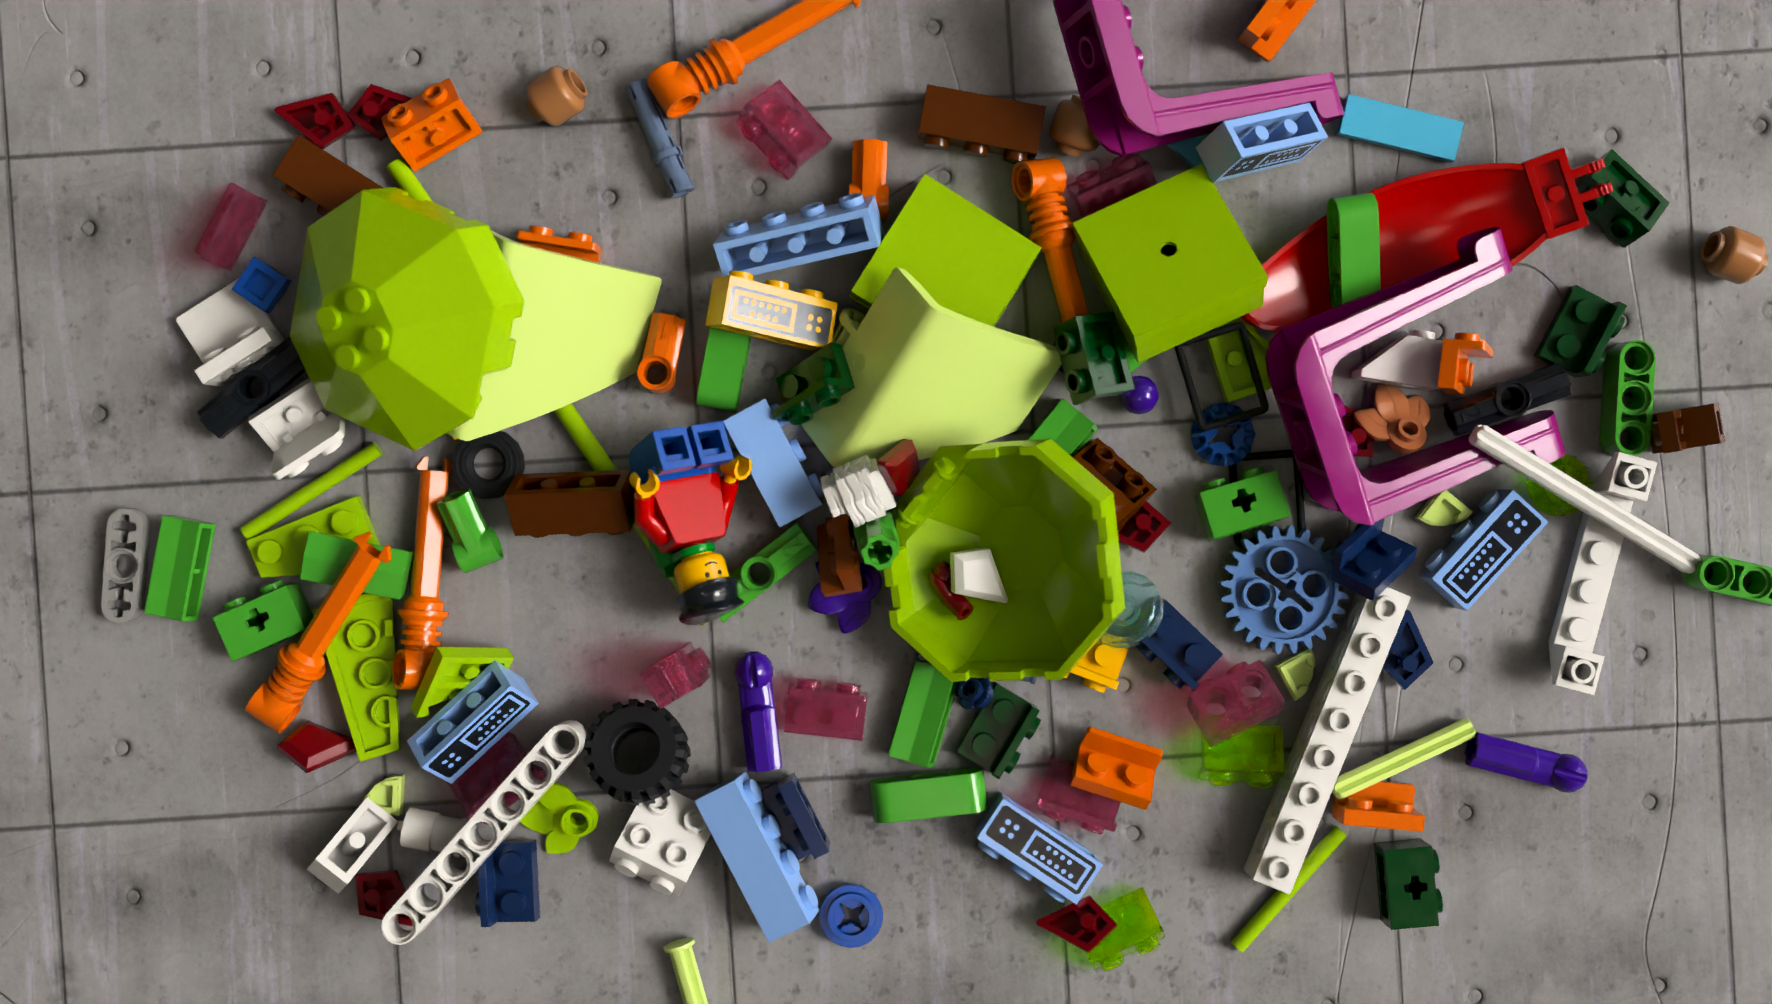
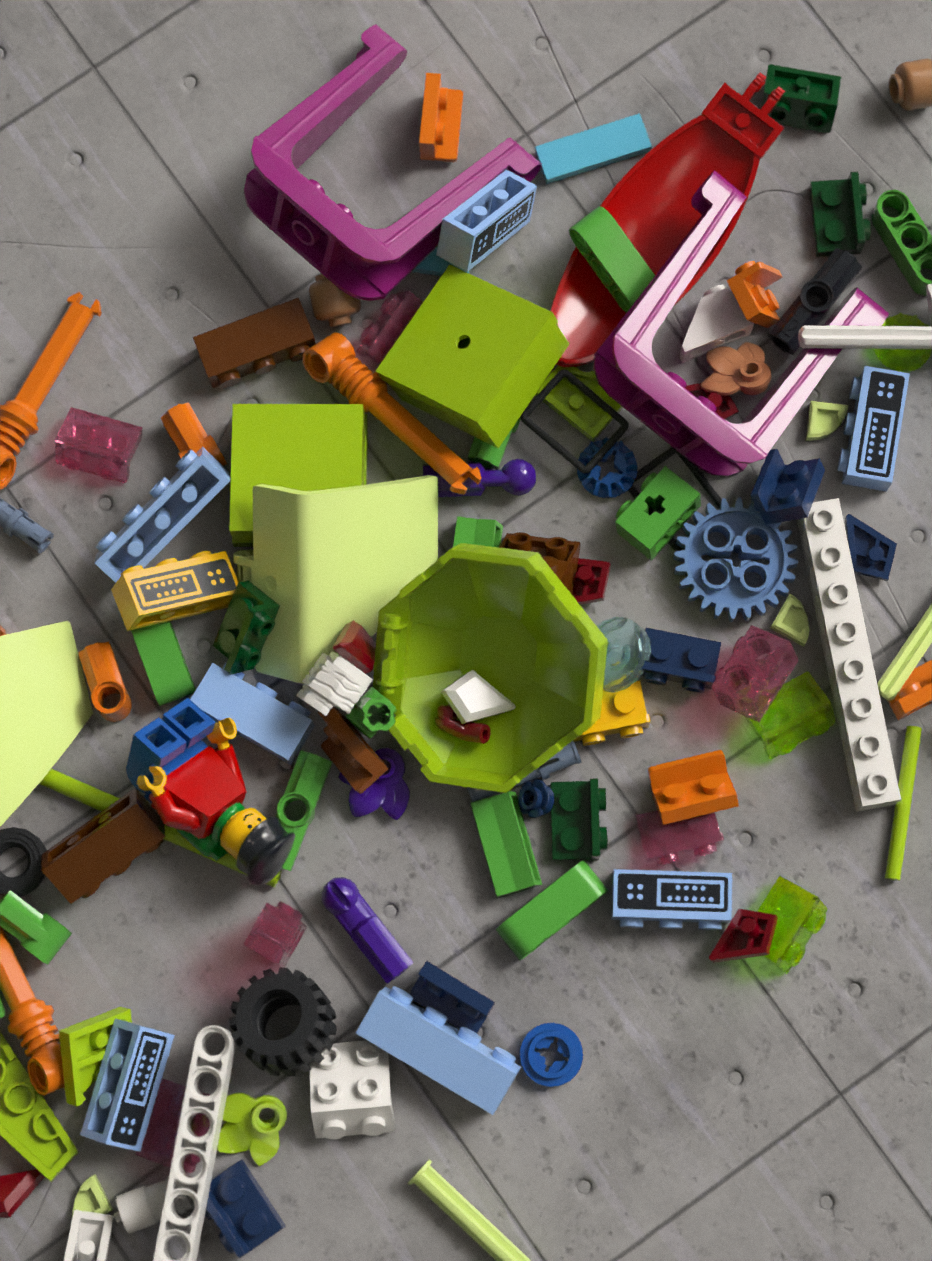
camera: 30 degrees left, 10 degrees down
clear pink bracket [784,678,868,741] -> none
dark green bracket [1053,311,1135,405] -> none

